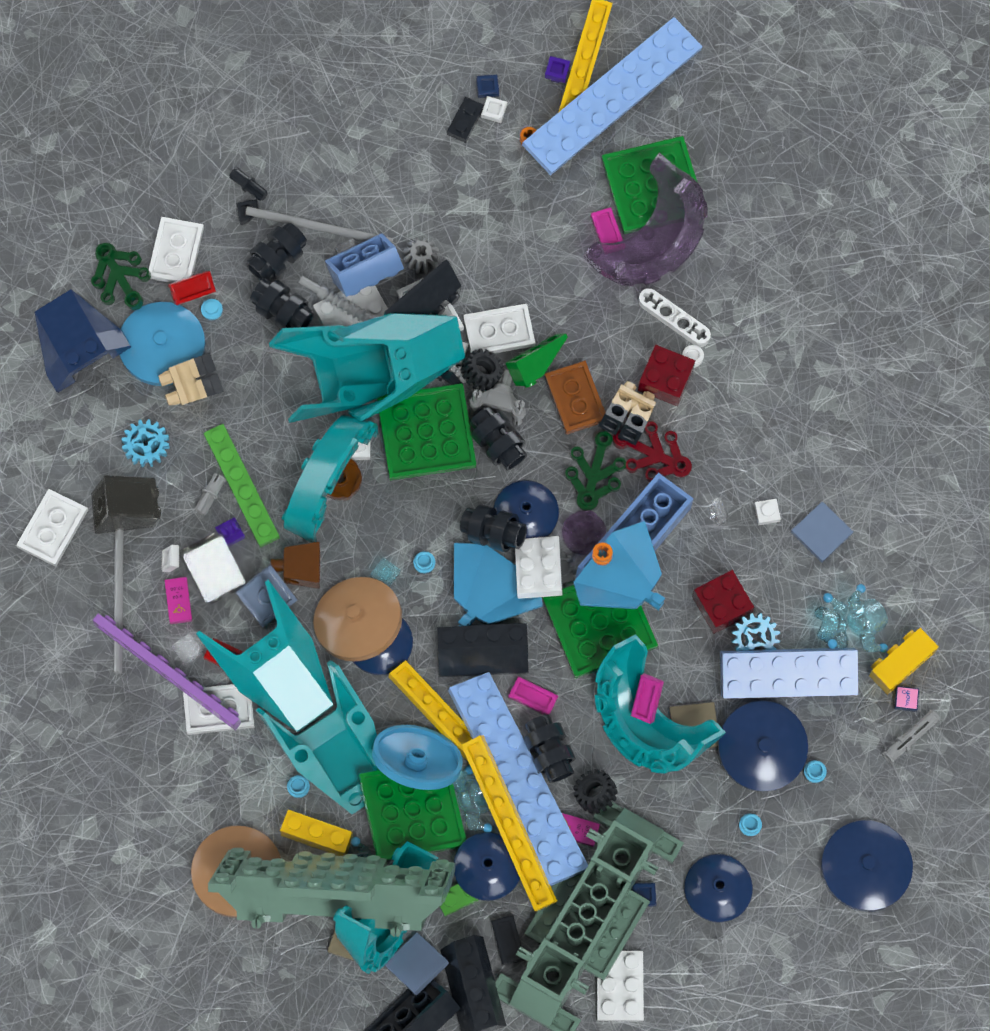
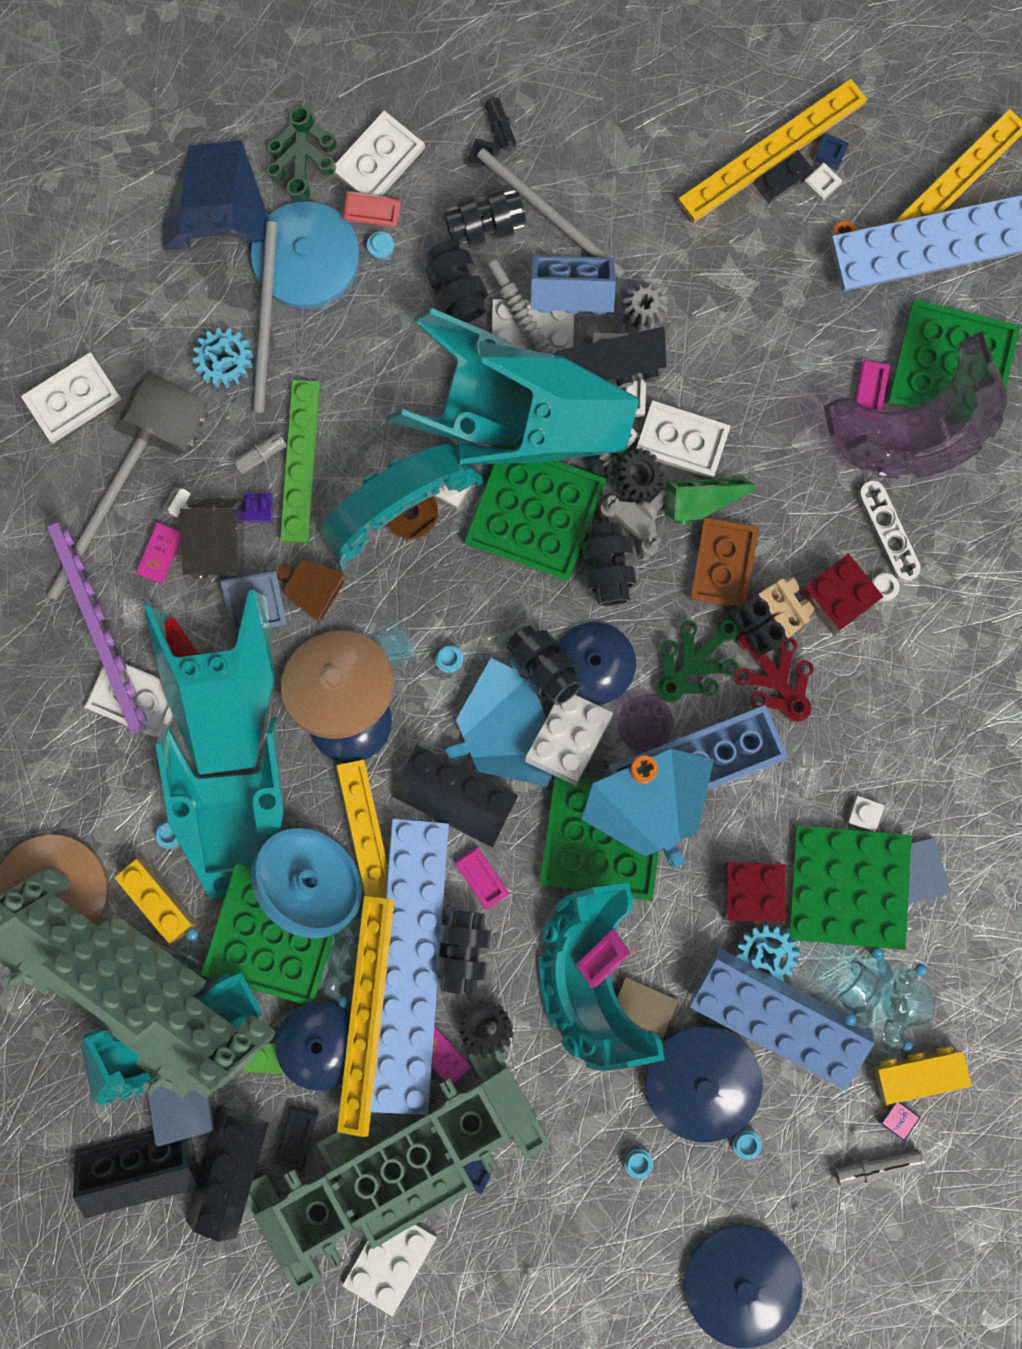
camera: 35 degrees right, 10 degrees up
tan hips [158,352,224,406] -> none
dark purple tile [545,56,570,83] -> none
dark blue dish [684,854,753,923] -> none
none -> light grey piece [253,221,277,413]
none -> yellow plate [678,79,867,223]
none -> green plate [789,826,912,950]

